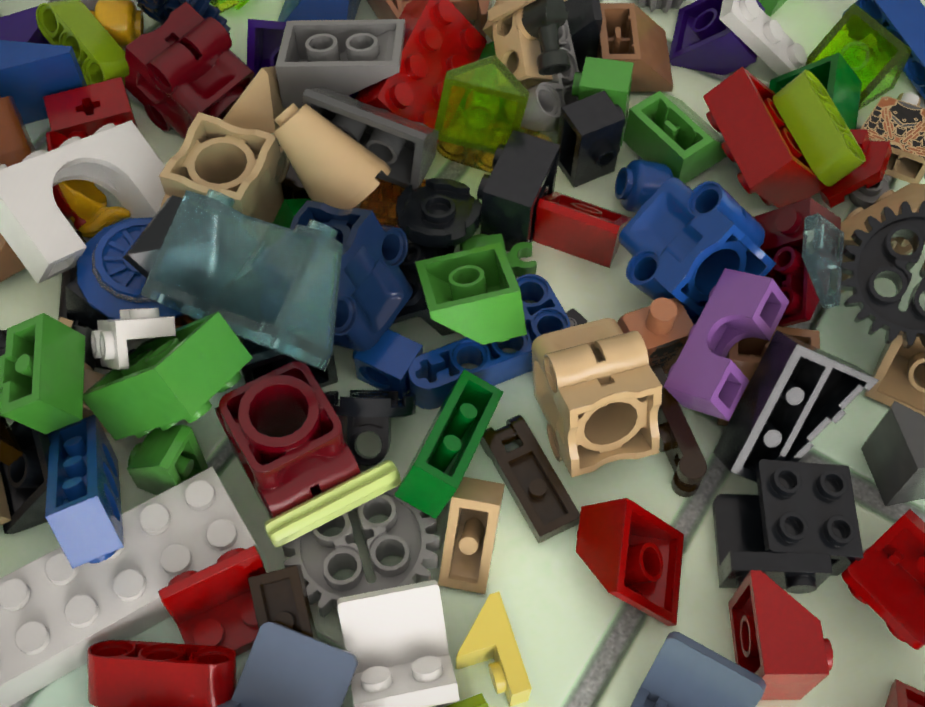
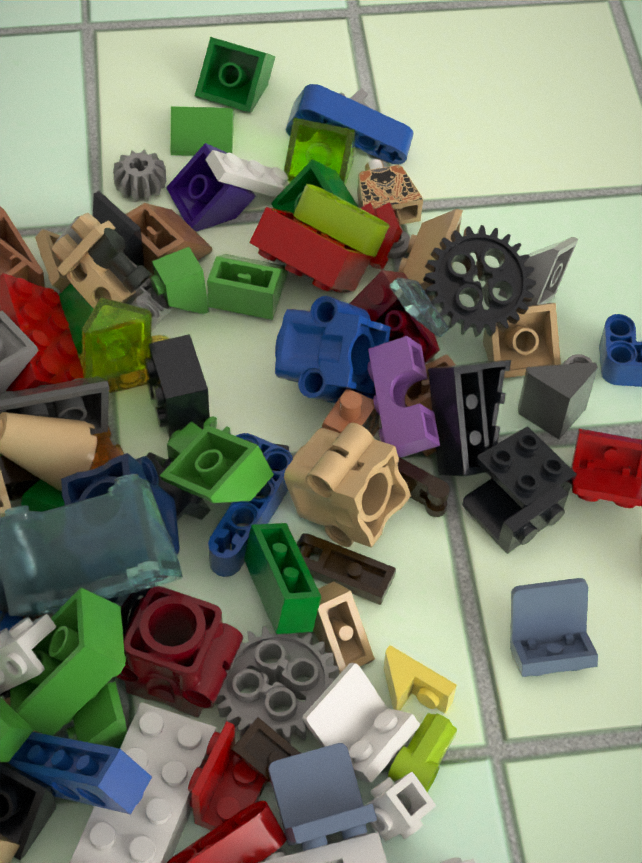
camera: 40 degrees left, 5 degrees down
yellowish green axle [264,460,401,547] -> none
black tile [324,390,416,466] -> none
blue brick [352,329,423,400] -> none
black tile [396,178,481,253] -> none
red slope [533,192,631,268] -> none
black brick [557,91,625,187] -> none
red slope [576,498,684,626] -> none
blue head [615,159,674,213] -> none
red slope [728,570,833,700] -> none

